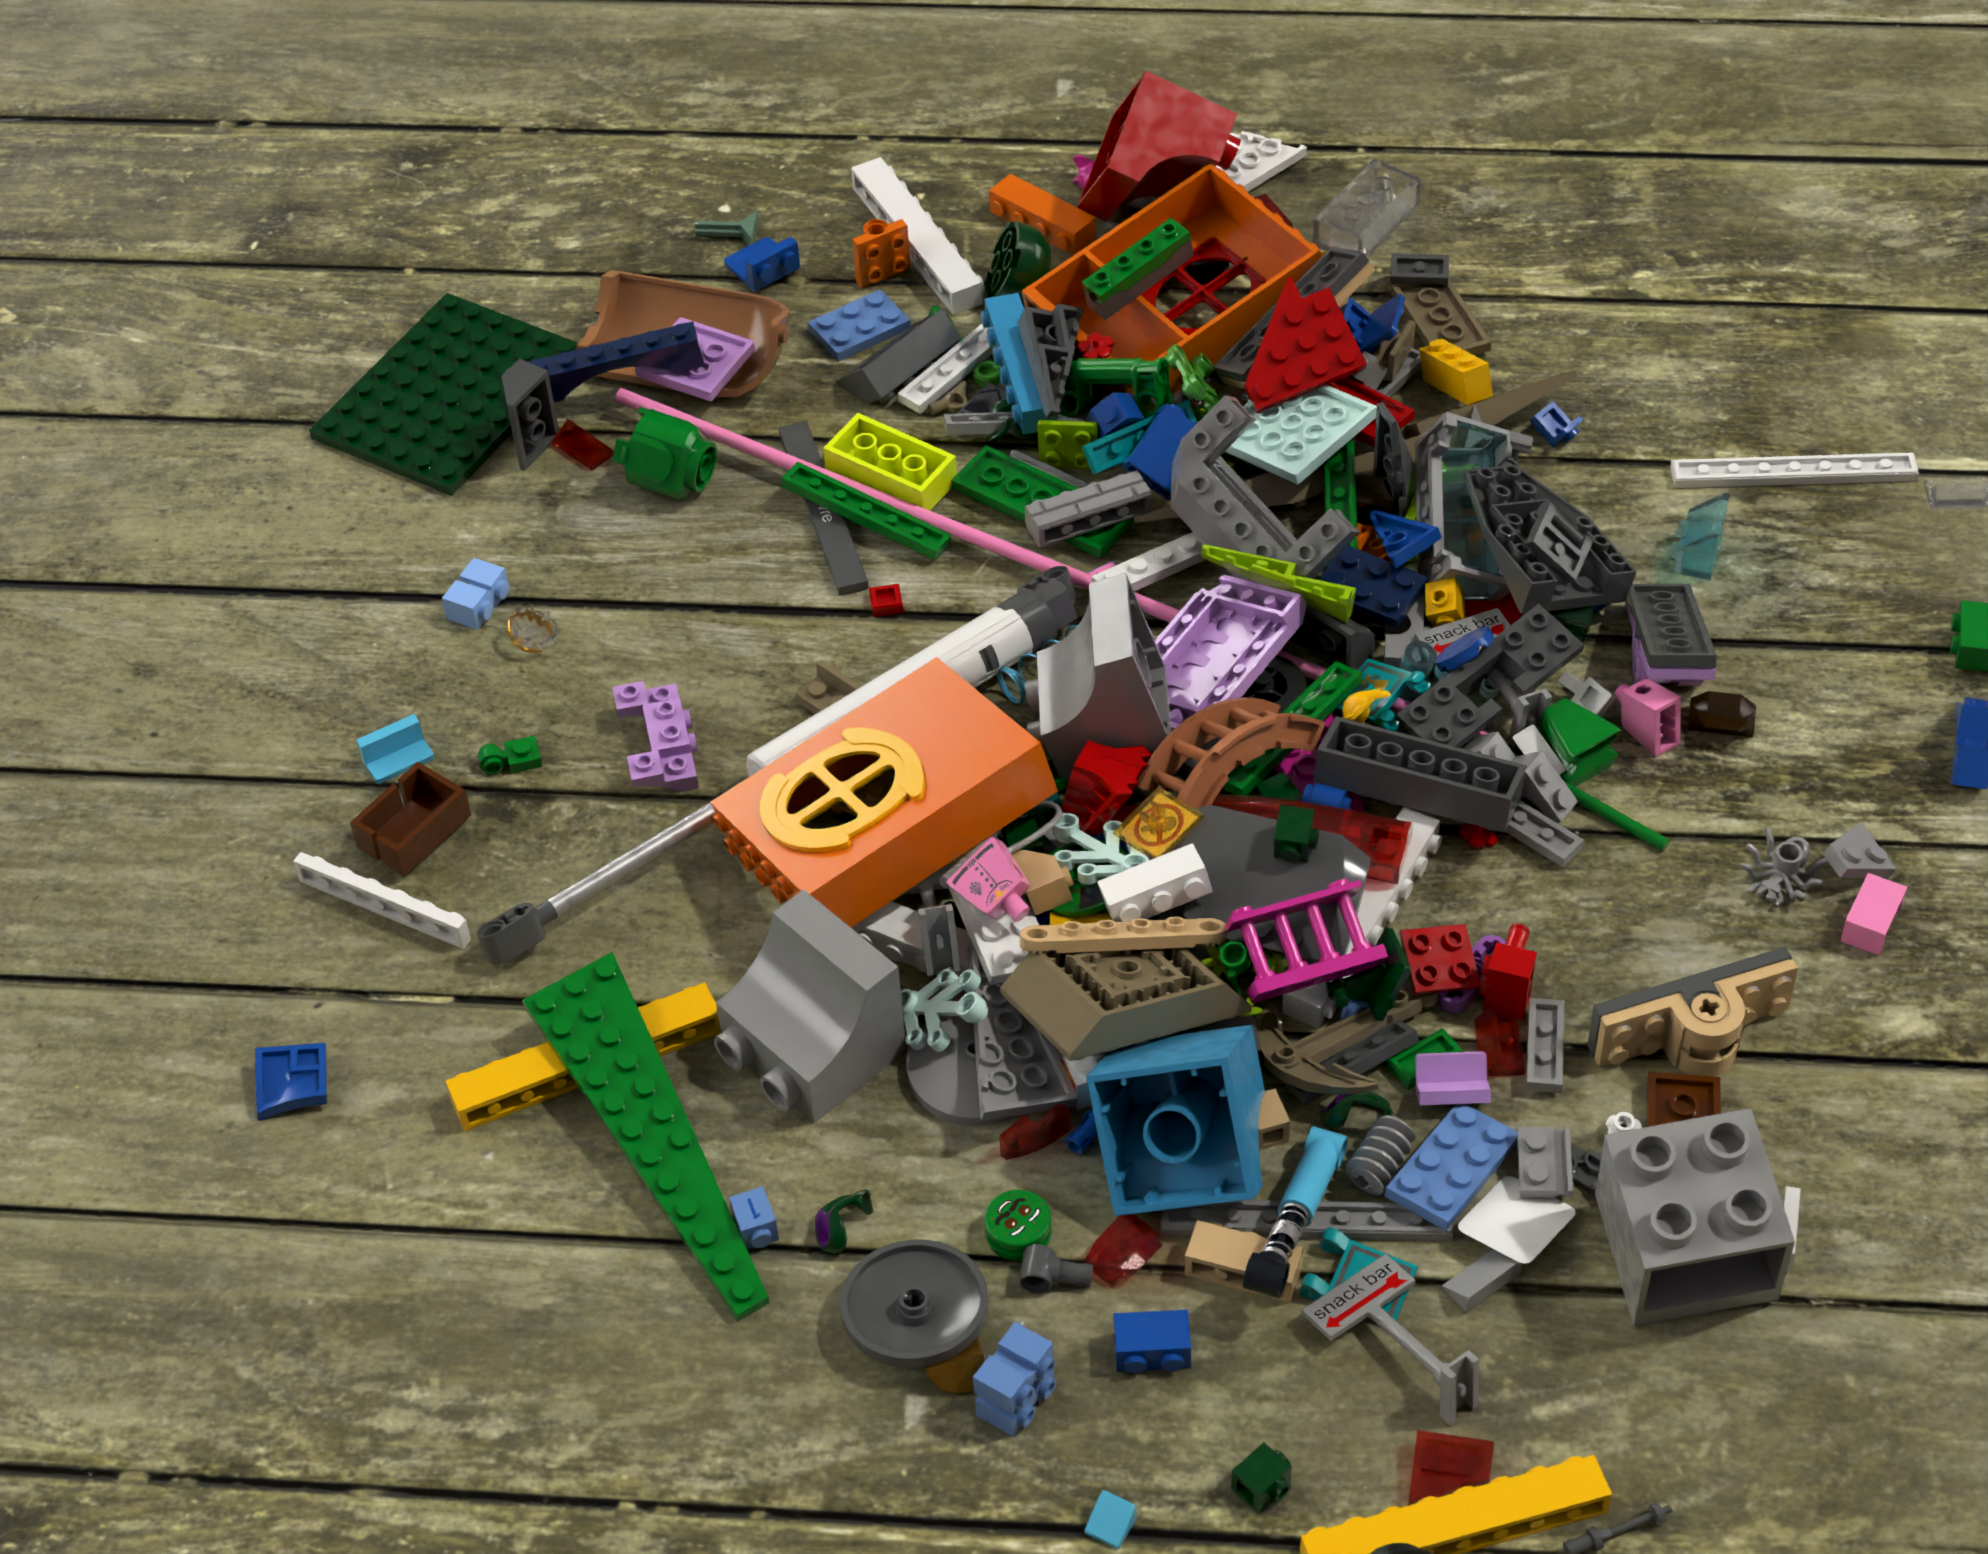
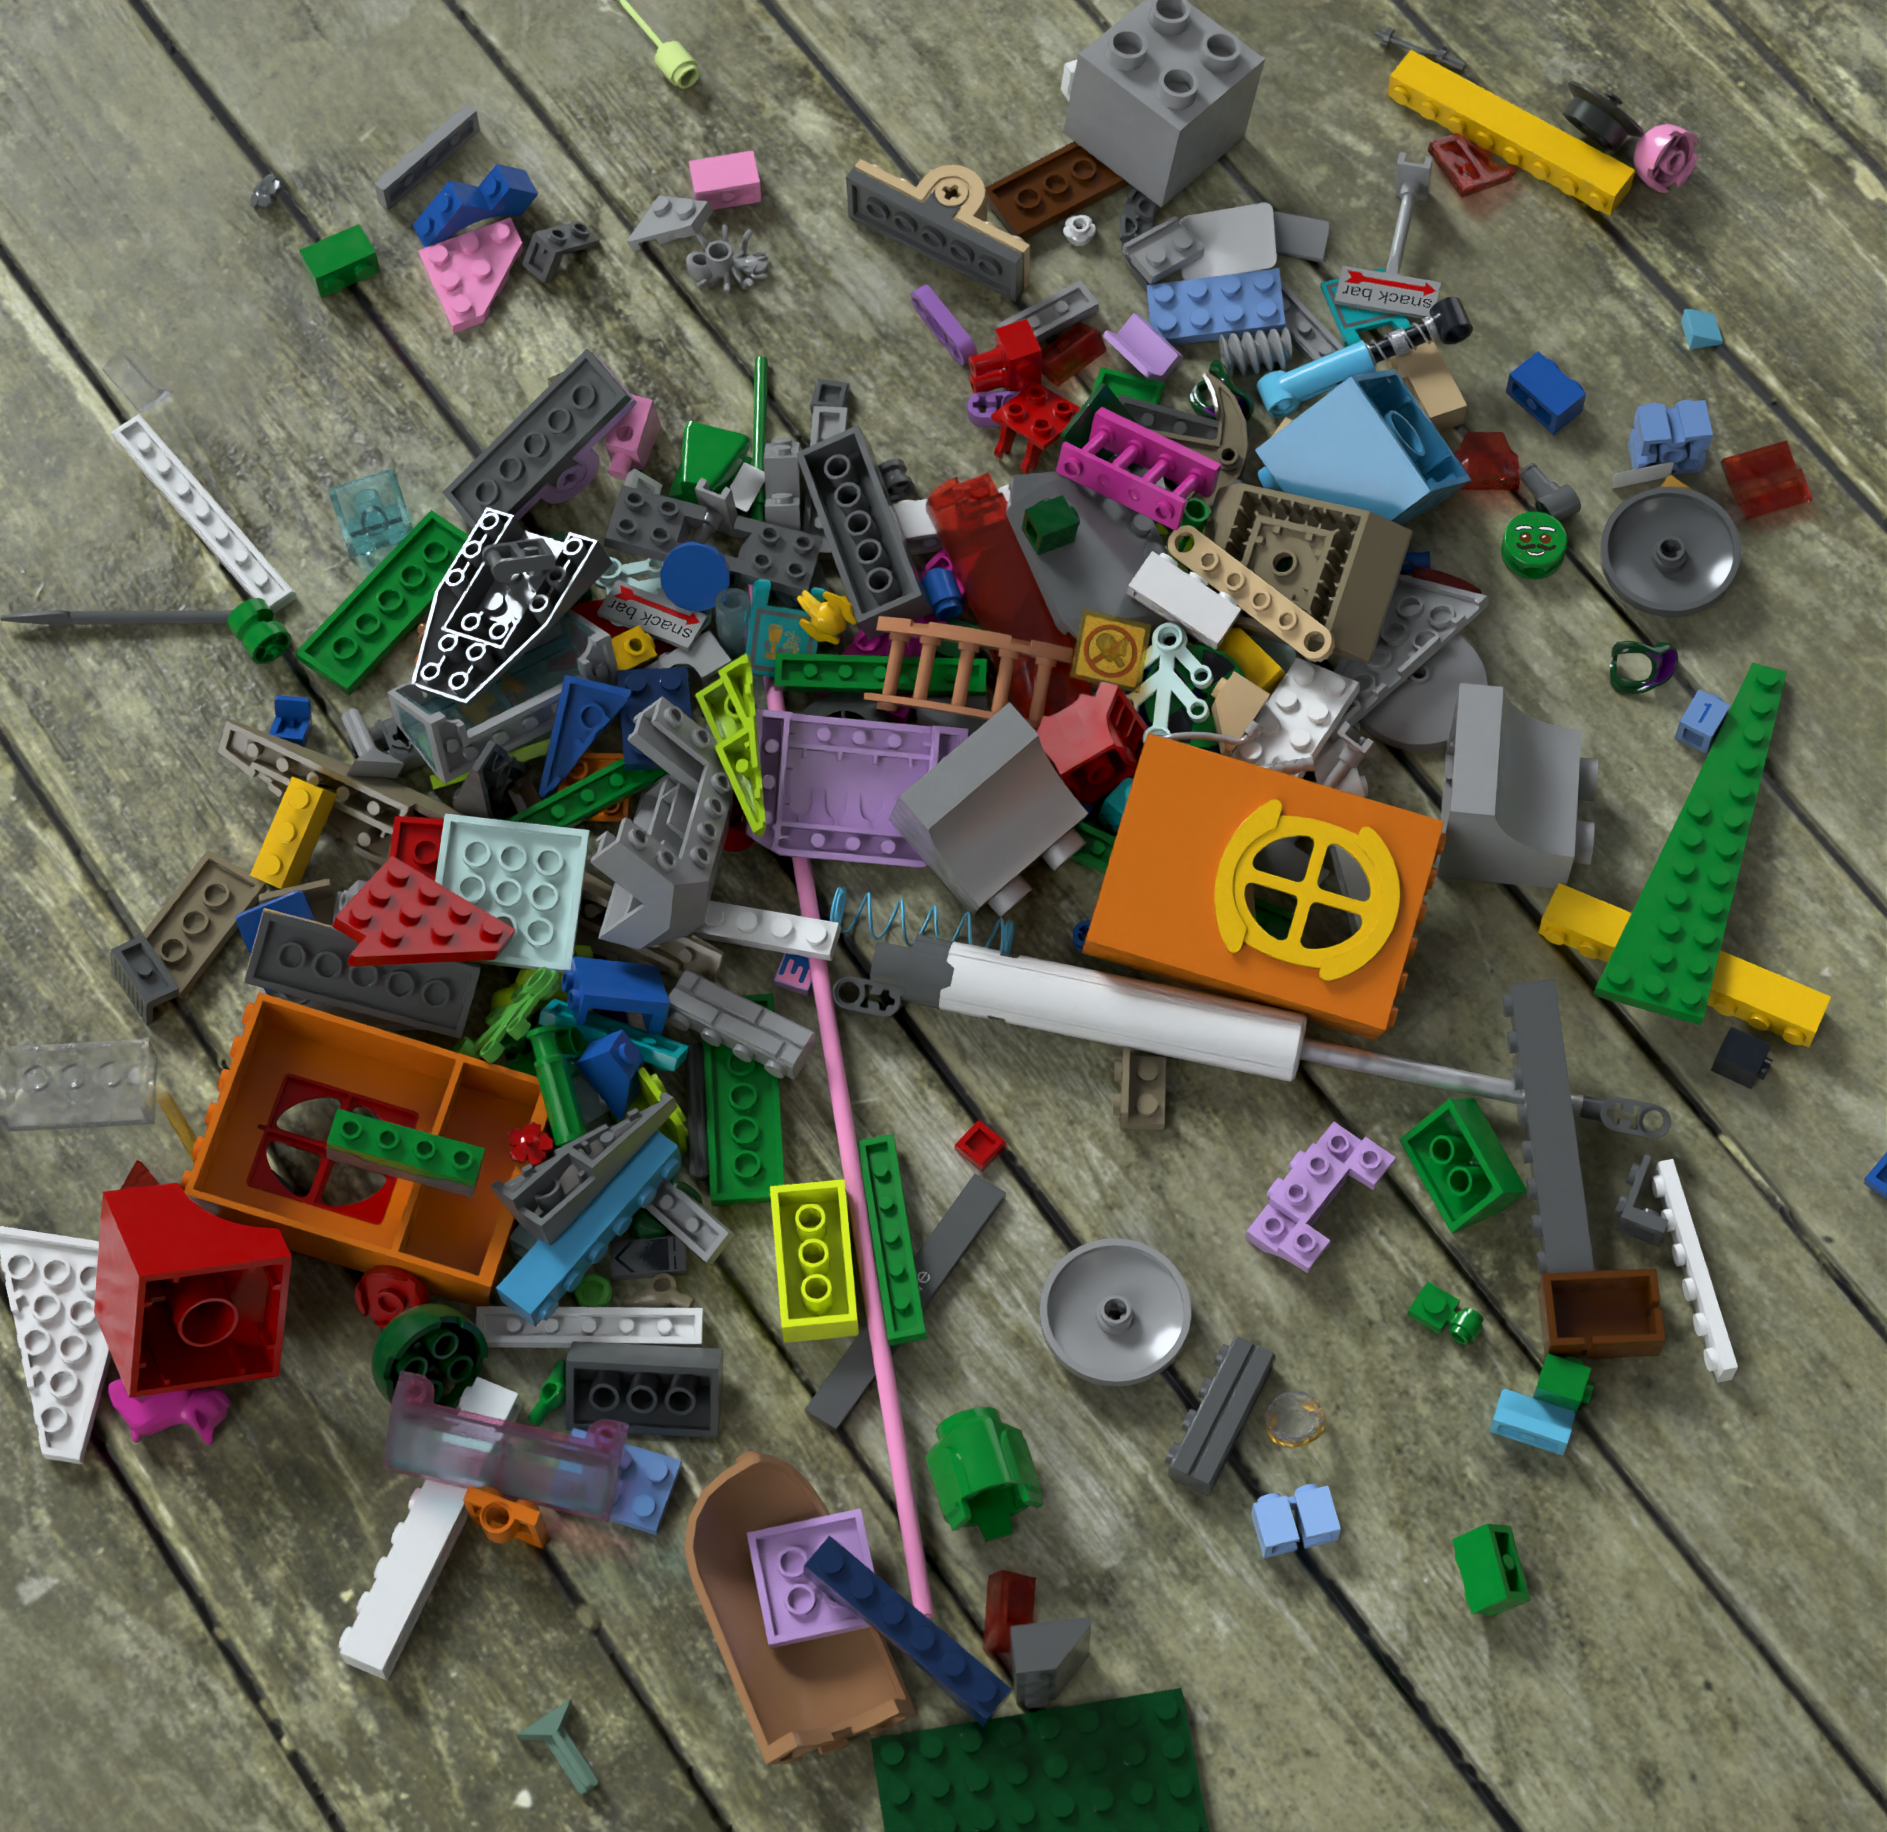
camera: 130 degrees left, 15 degrees up
blue bracket [724,237,800,292] -> none
light aqua plant [901,968,988,1052] -> none
bright pink torso [946,837,1030,922] -> none
orange brick [989,174,1096,255] -> none
dark green brick [1231,1442,1292,1514] -> none
none -> dark grey piece [0,610,233,626]
none -> green wheel [227,598,292,664]
none -> green plate [295,510,469,696]
none -> windscreen [383,1370,630,1522]
none -> bright pink plate [418,217,523,333]
none -> dark grey bracket [522,221,600,284]
none -> dark grey tile [810,378,850,413]
none -> dark grey wheel [879,459,914,501]
none -> medium lavender beam [910,284,978,365]
none -> light grey dish [1040,1238,1192,1387]
none -> dark grey brick [1165,1336,1276,1496]
none -> green slope [1399,1098,1527,1233]
none -> green brick [1452,1523,1531,1616]
none -> dark grey brick [1502,979,1594,1275]
none -> green brick [1533,1353,1595,1415]
none -> dark grey bracket [1614,1154,1669,1246]
none -> black brick [1710,1026,1773,1089]
none -> clear red slope [1720,440,1813,520]

